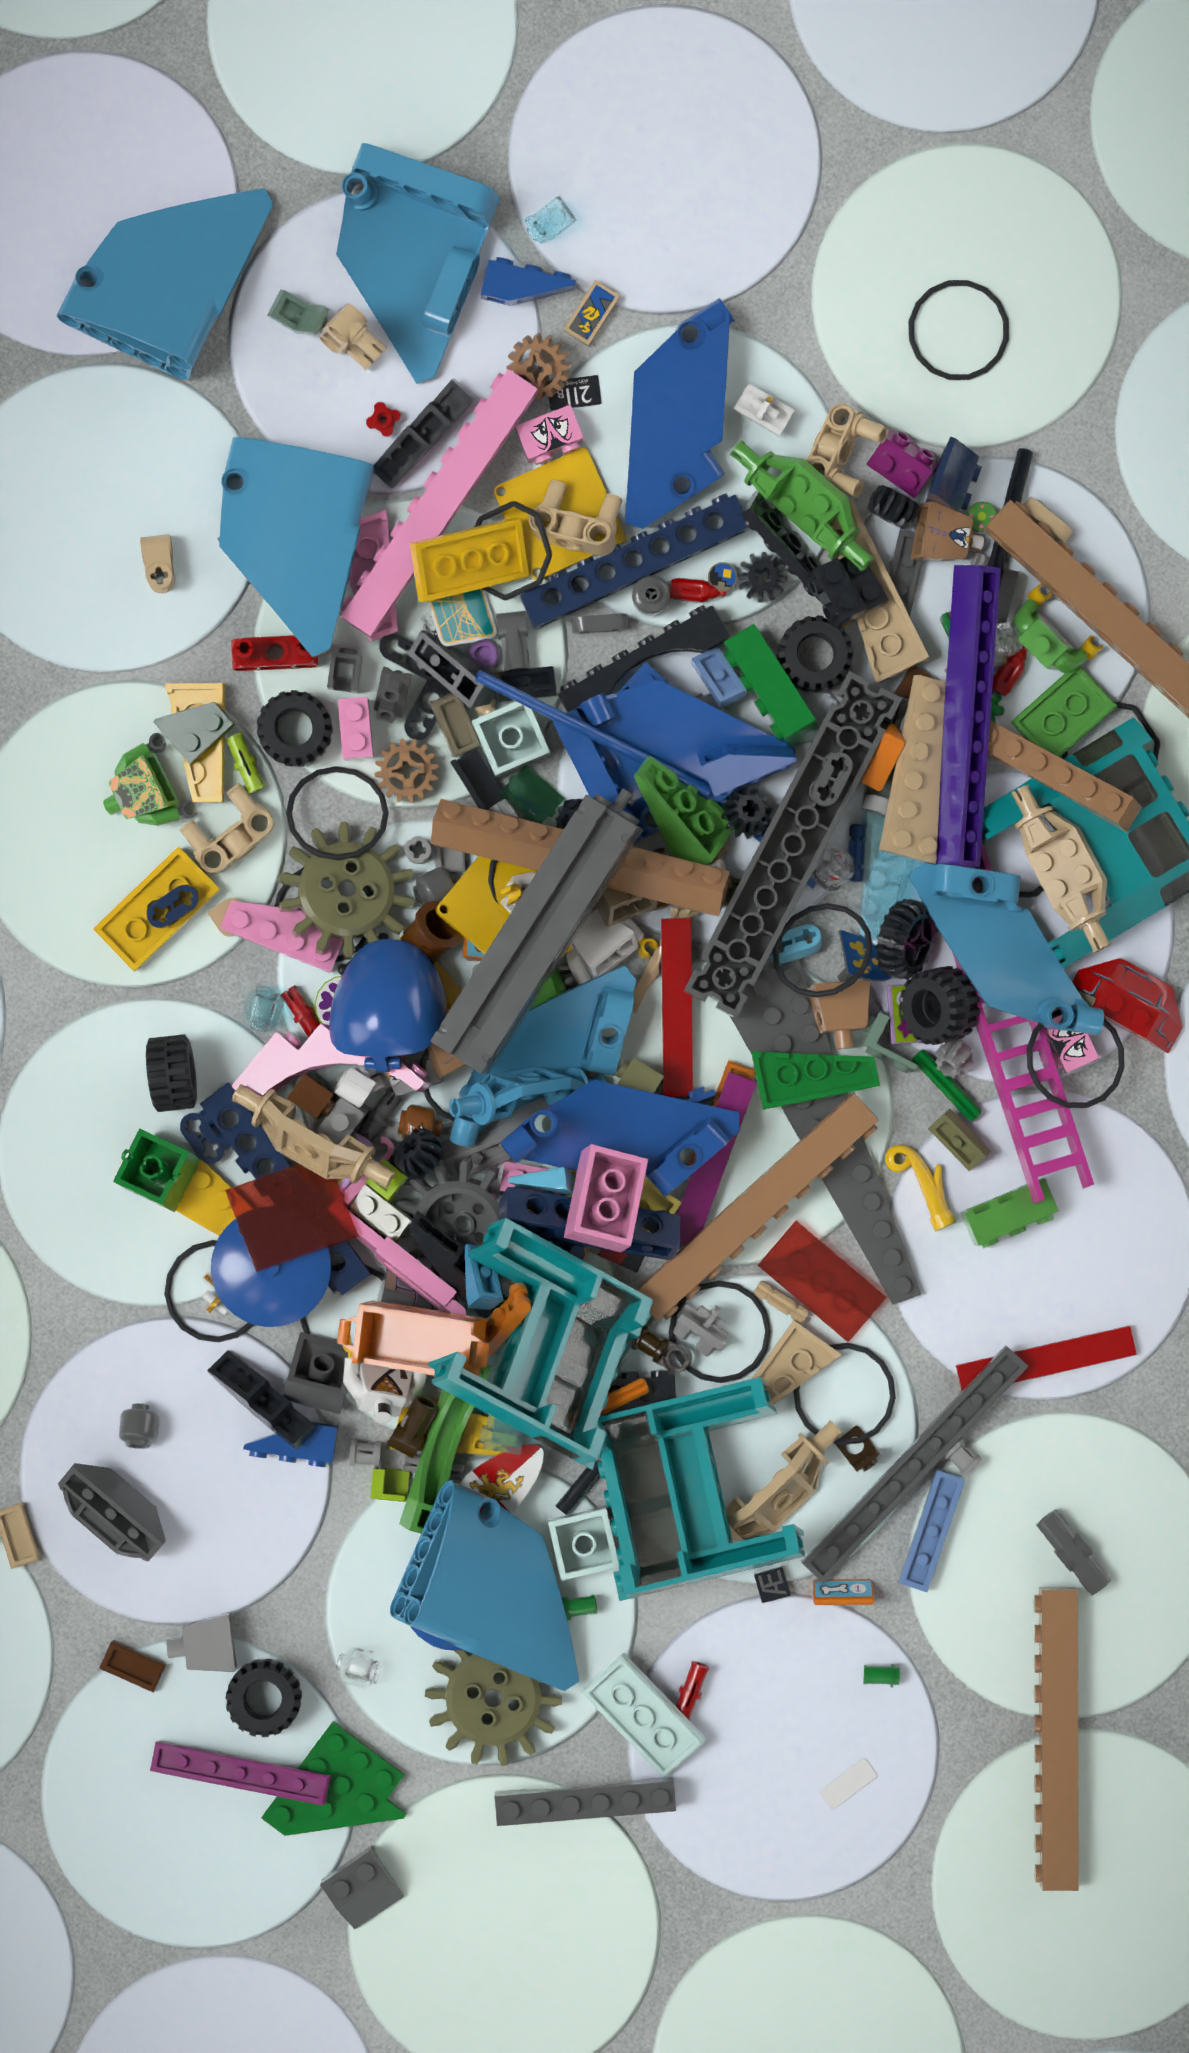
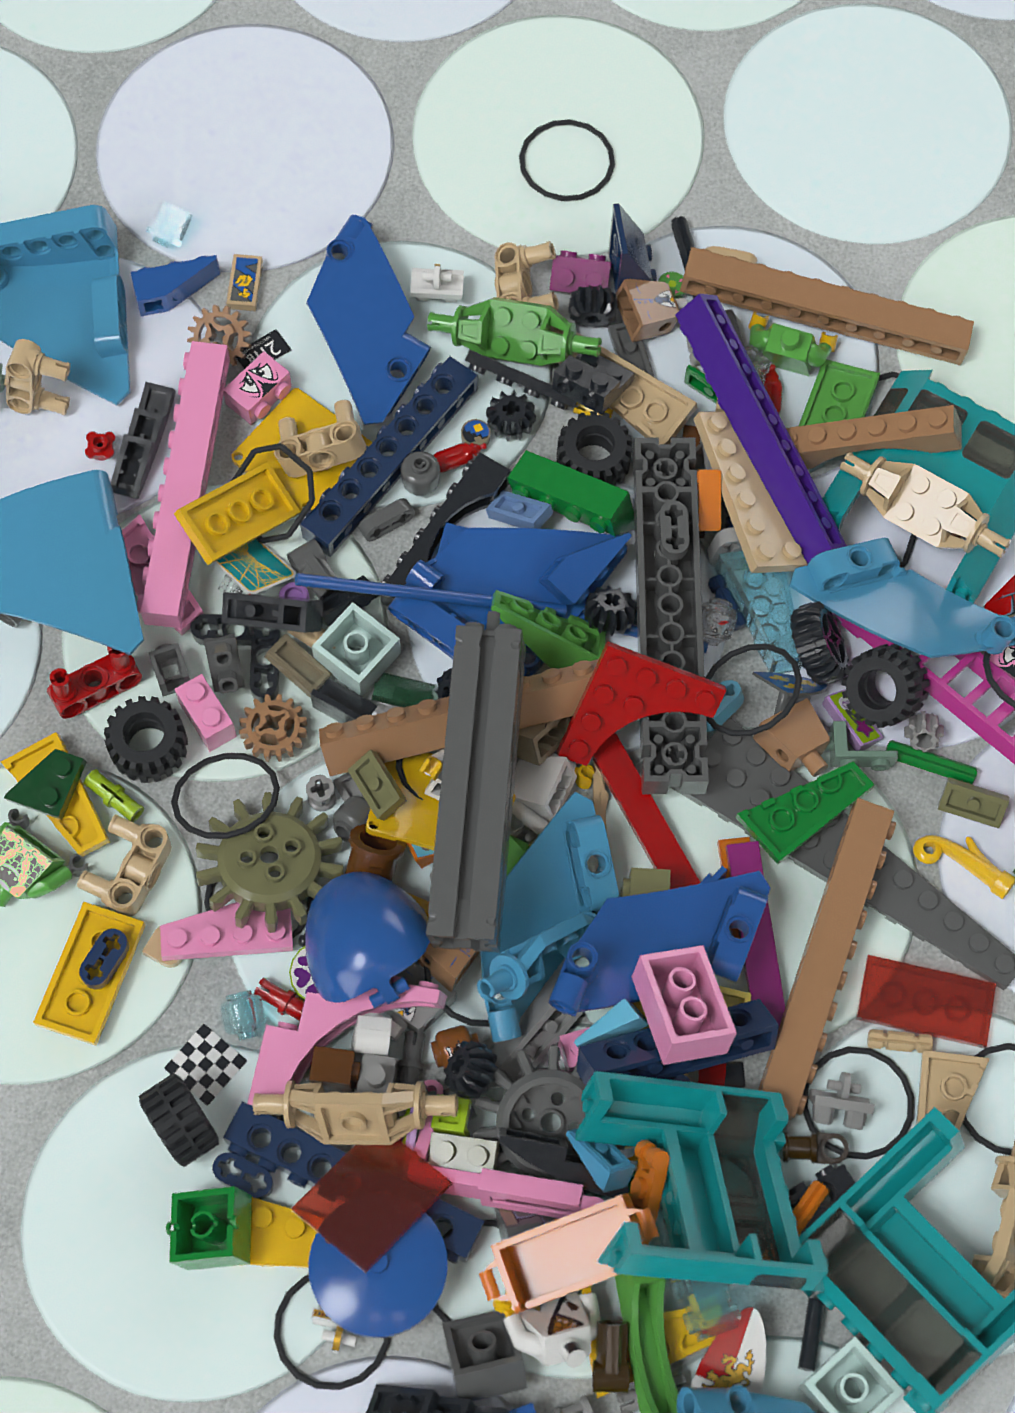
camera: 25 degrees left, 20 degrees down
none -> sticker [164,1024,247,1106]
none -> olive plate [348,750,407,821]
none -> red plate [557,641,726,767]

